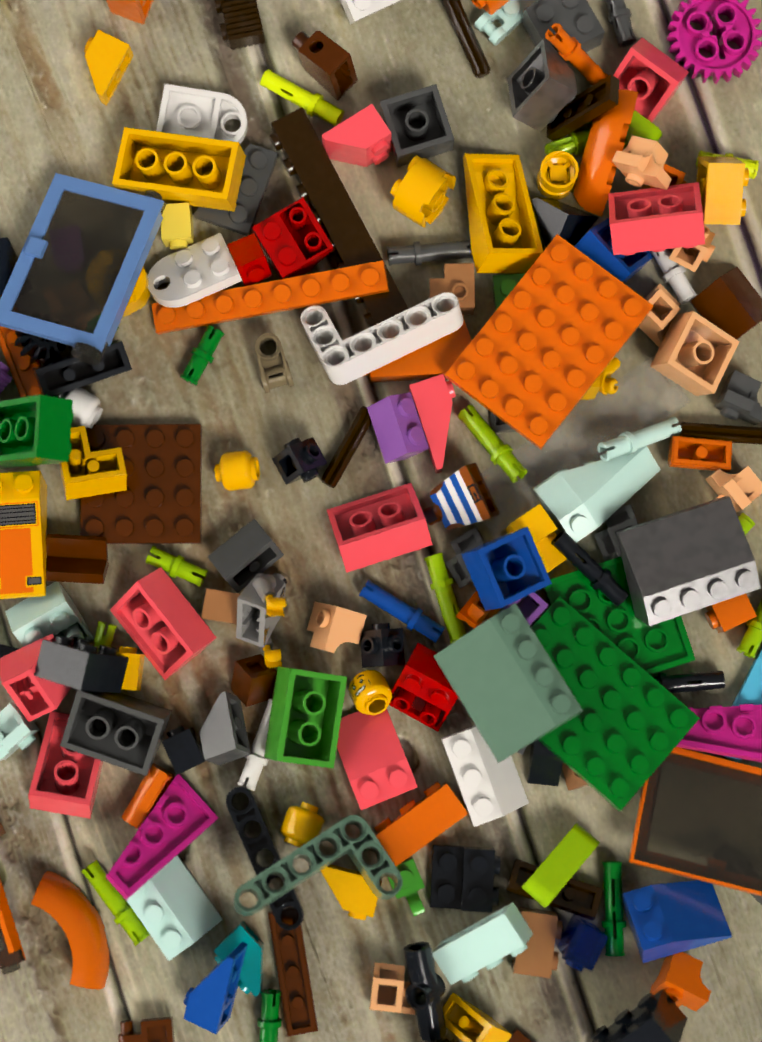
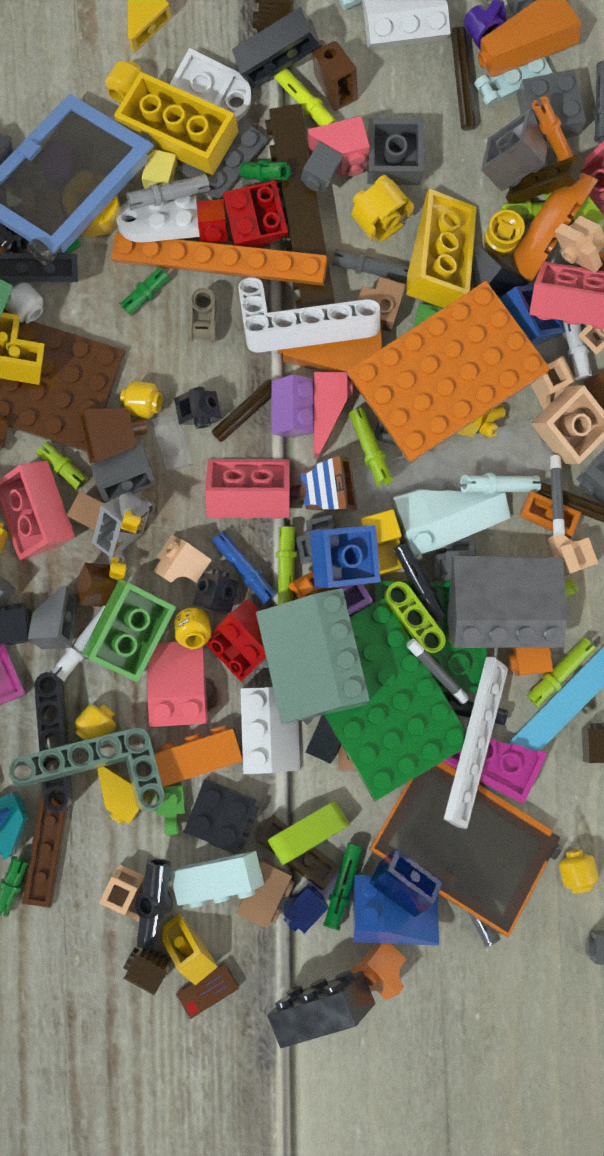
camera: 15 degrees right, 0 degrees up
none -> reddish brown torso [78,408,147,464]
none -> yellow head [105,61,142,103]
none -> light grey pin [126,174,210,210]
none -> clear tile [152,412,194,472]
none -> black brick [232,6,321,88]
none -> green pin [240,160,290,182]
none -> dark grey brick [301,141,343,193]
none -> clear blue brick [369,849,443,917]
none -> lime beam [384,582,446,654]
none -> dark grey bar [406,638,469,704]
none -> white tile [444,657,508,829]
none -> dark grey bar [550,455,565,536]

